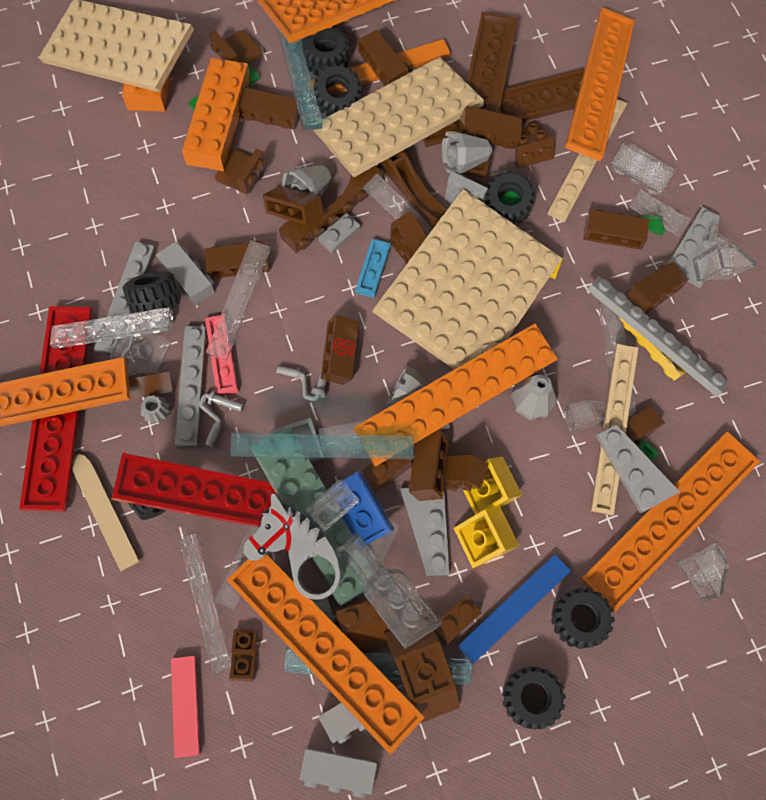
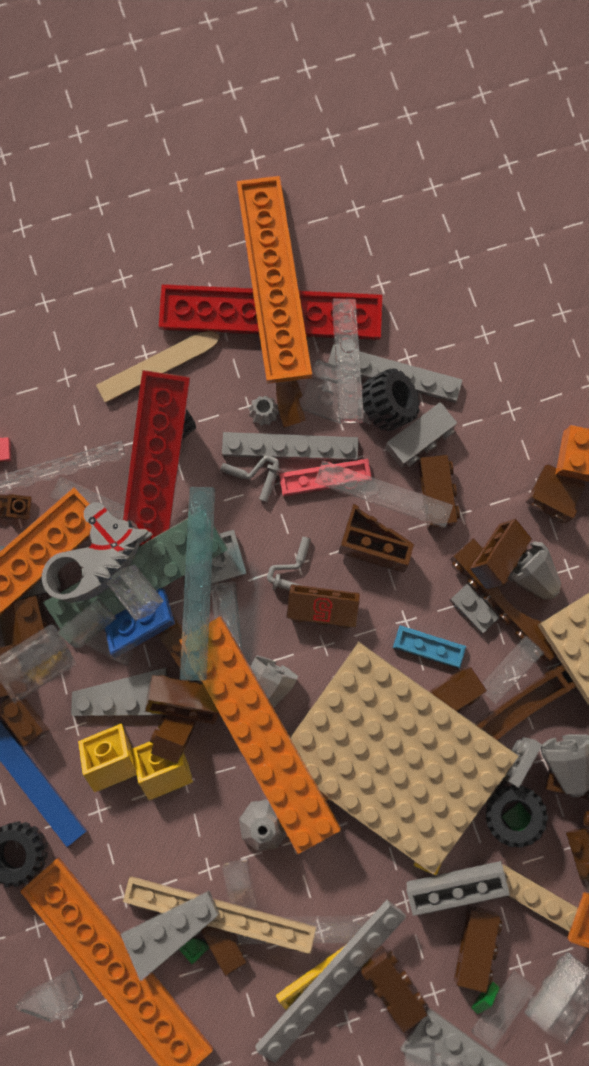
camera: 95 degrees right, 10 degrees up
none -> reddish brown wedge [338,503,414,573]
none -> light grey brick [407,861,510,916]

